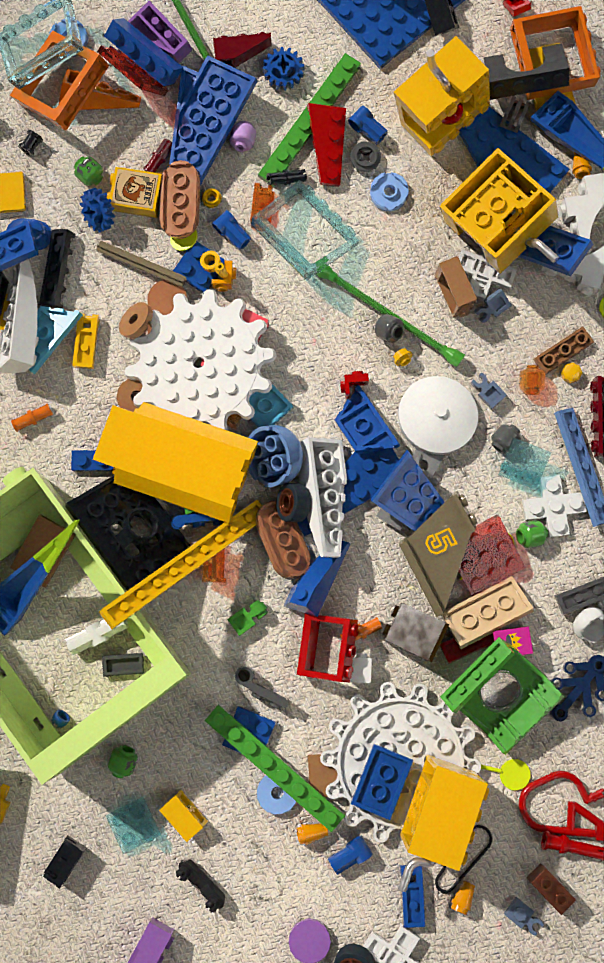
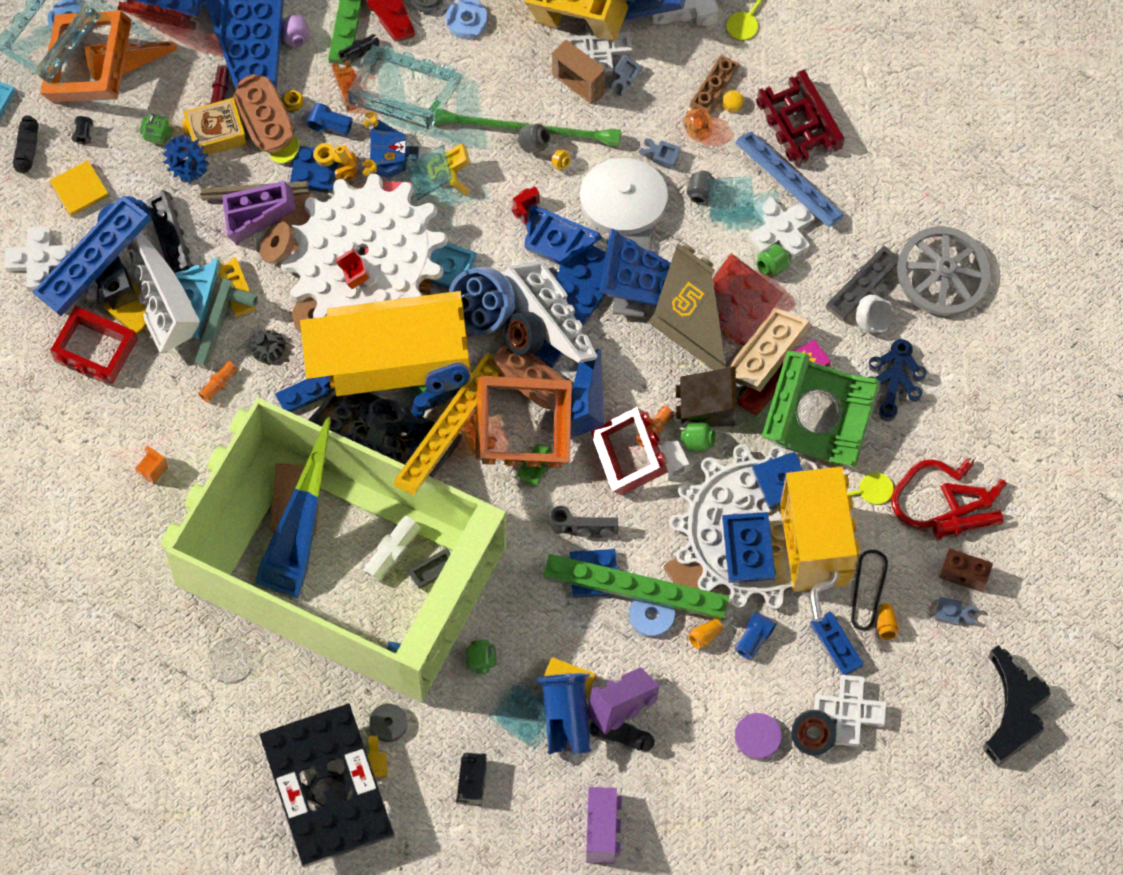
camera: 25 degrees left, 15 degrees down
none -> sand green piece [195,278,258,369]
none -> medium lavender wedge [222,181,296,244]
none -> dark grey gear [249,328,285,363]
none -> red bracket [336,249,370,290]
none -> blue torso [362,111,419,179]
none -> dark grey piece [369,703,408,742]
none -> clear light blue hinge [406,145,452,201]
none -> blue plate [425,363,470,395]
none -> yellow plate [427,143,471,196]
none -> orange piece [475,376,572,468]
none -> blue piece [536,673,591,755]
none -> medium lavender wedge [587,667,660,734]
none -> bright green head [681,423,716,452]
none -> blue plate [752,452,803,509]

